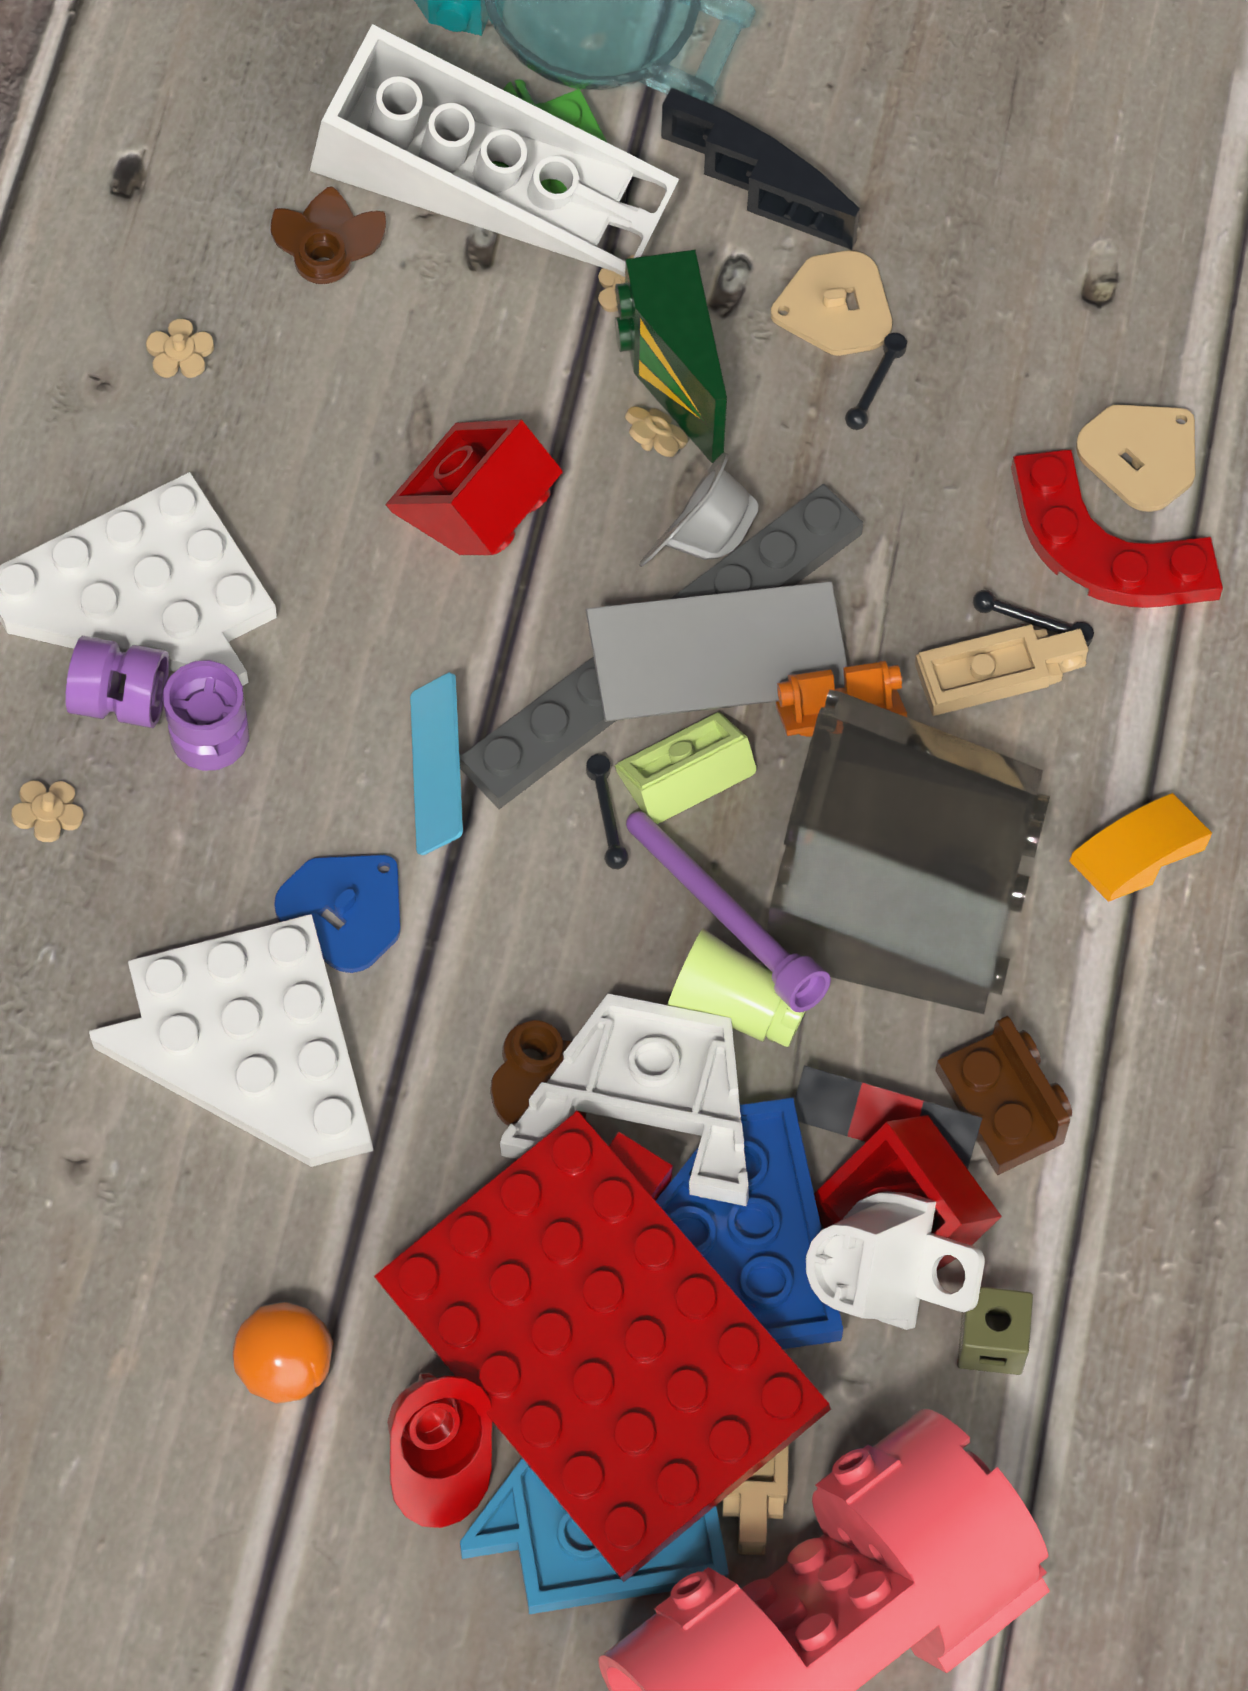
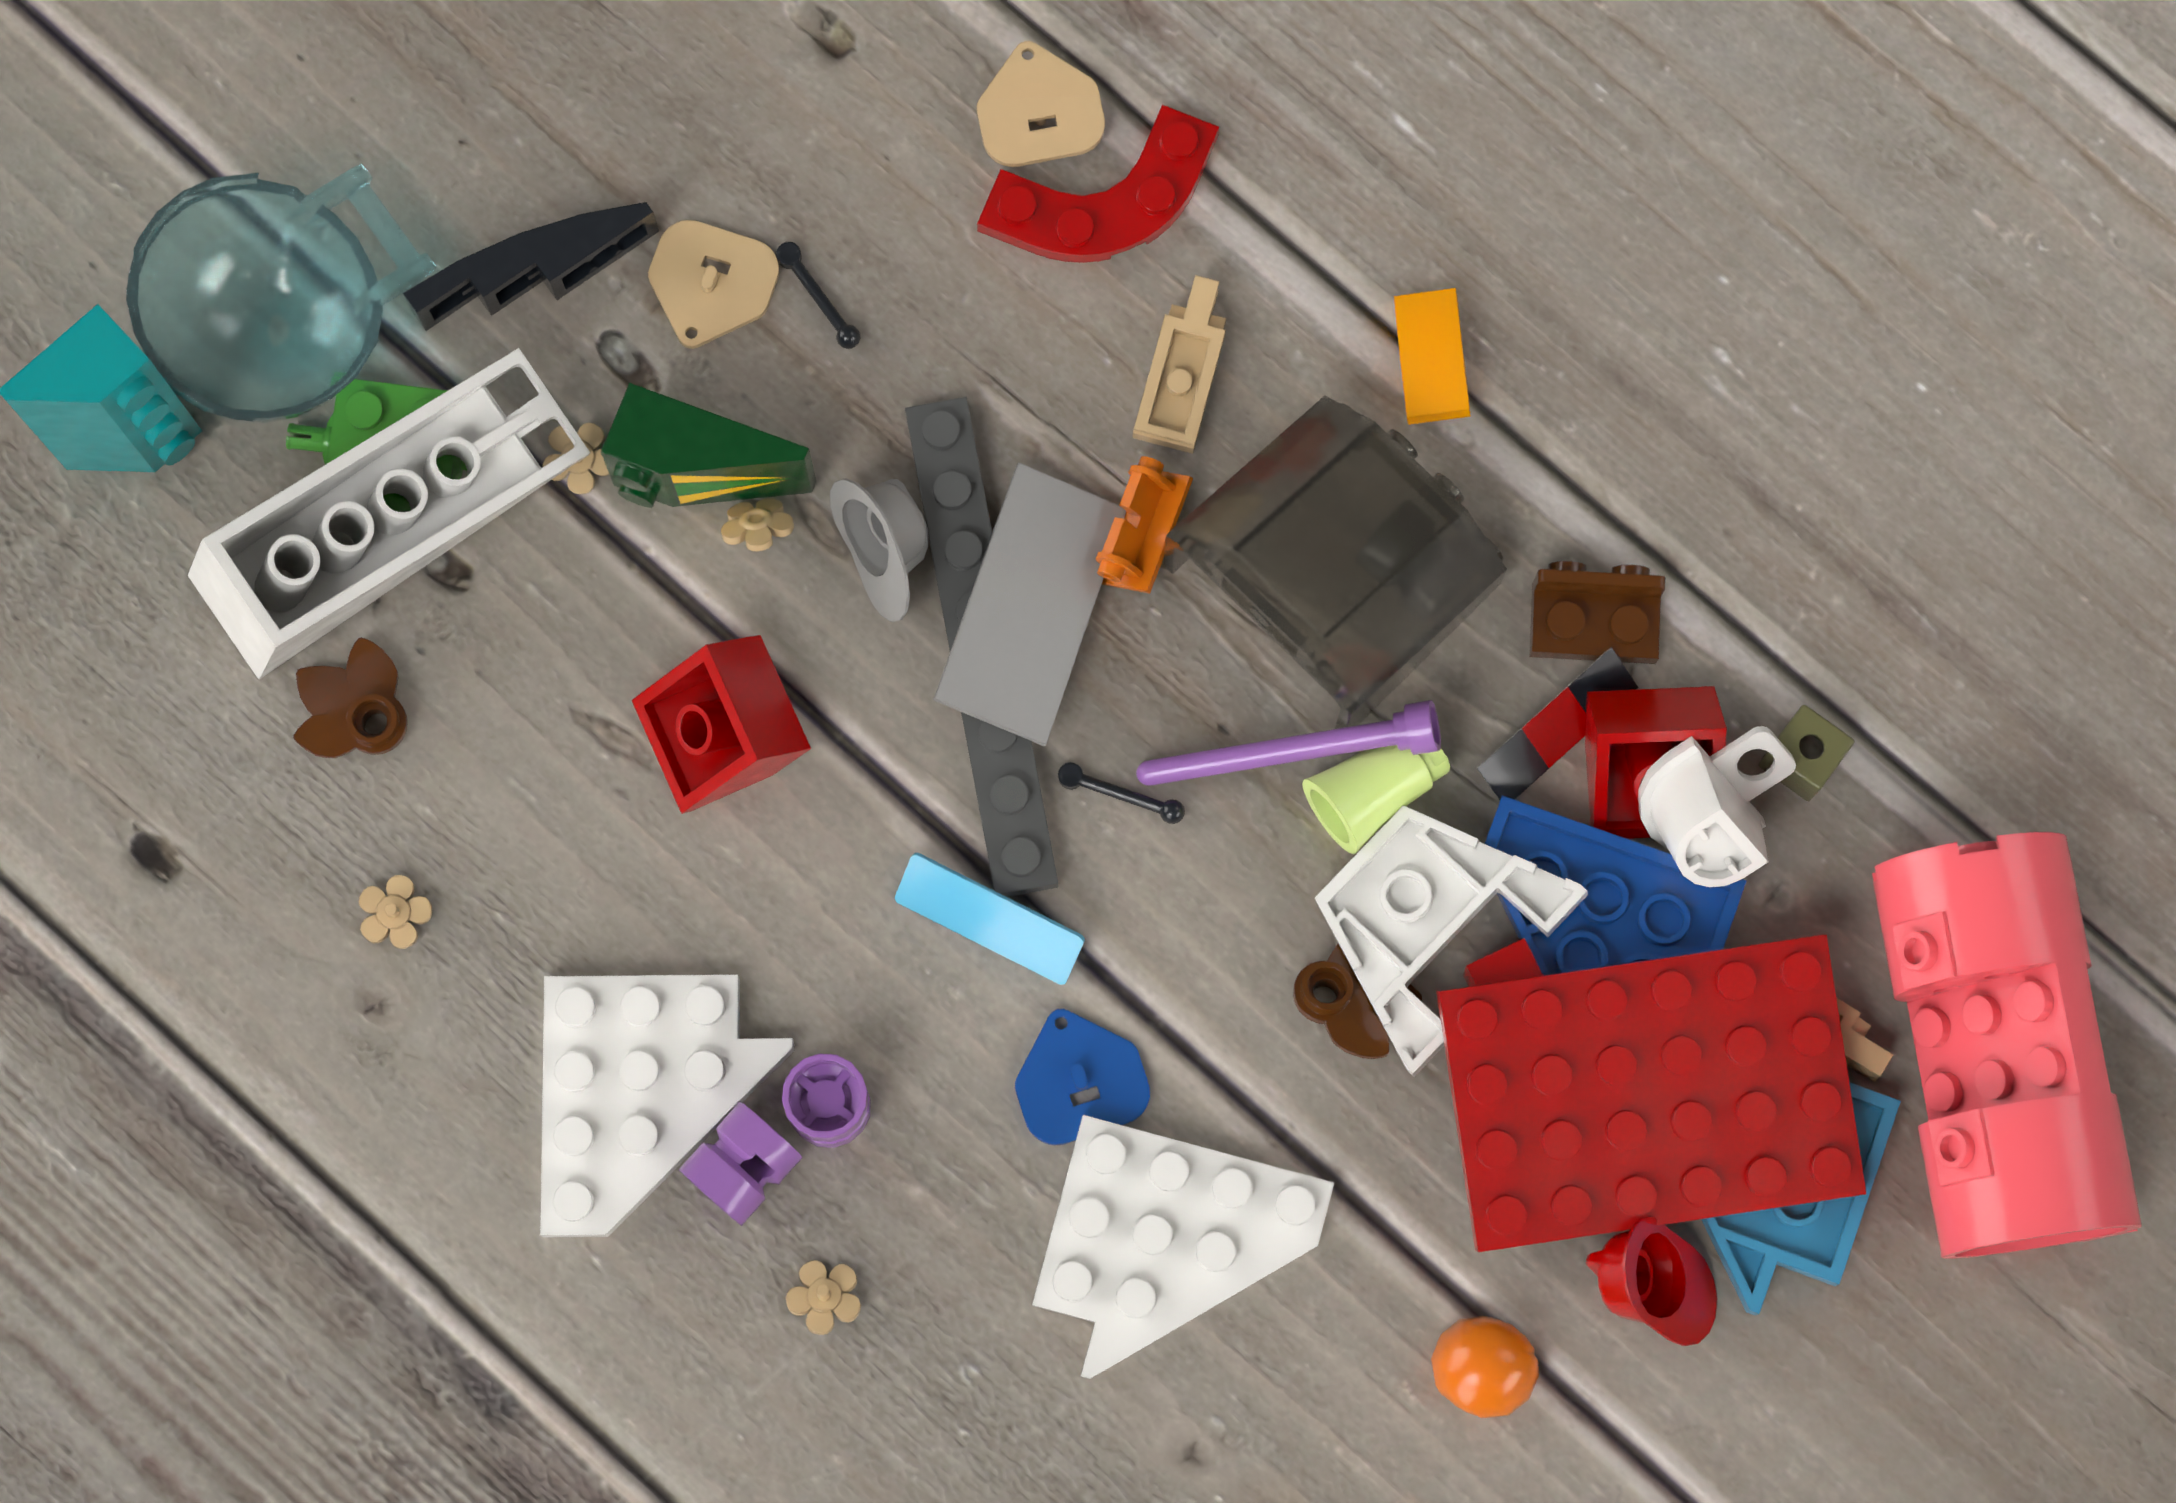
camera: 60 degrees left, 15 degrees up
yellowish green slope [615,712,756,824] -> none
black hinge [973,590,1094,647] -> none

